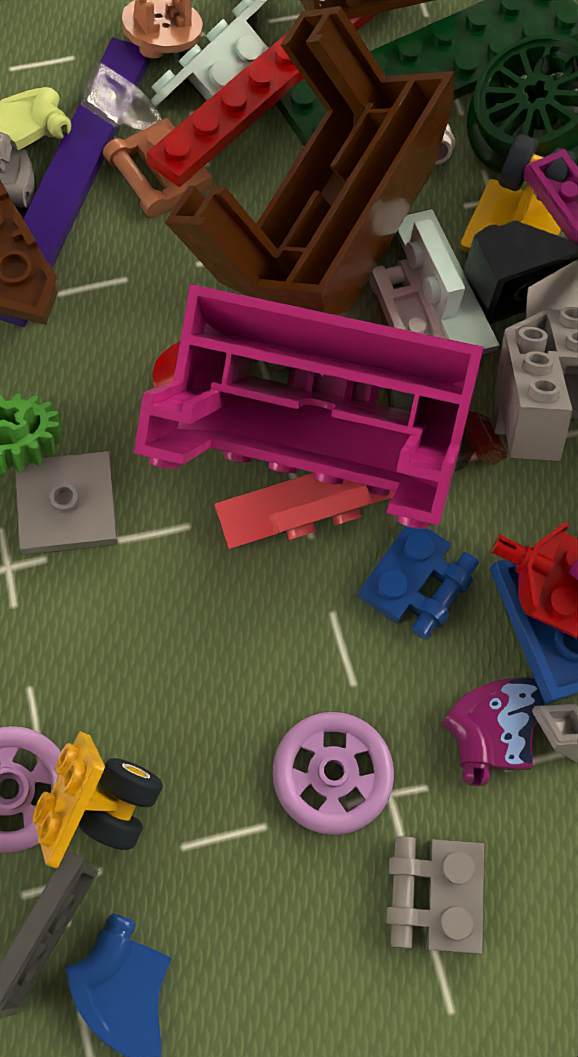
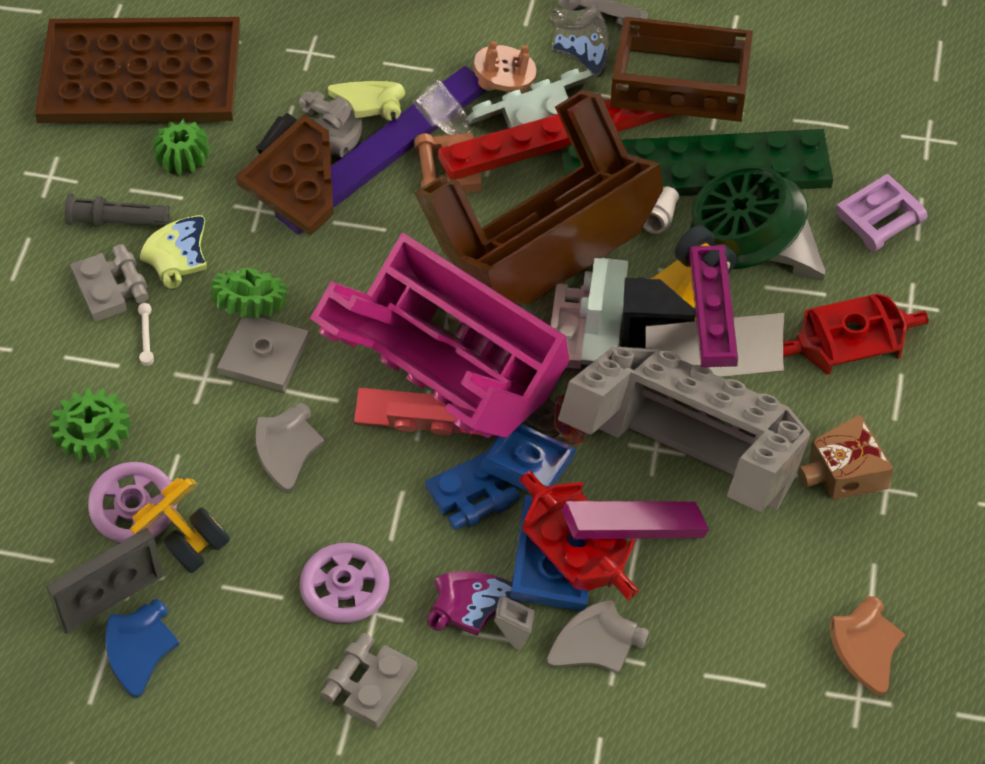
camera: 30 degrees right, 15 degrees down
none -> light grey arm [255,403,324,493]
none -> blue plate [479,424,576,492]

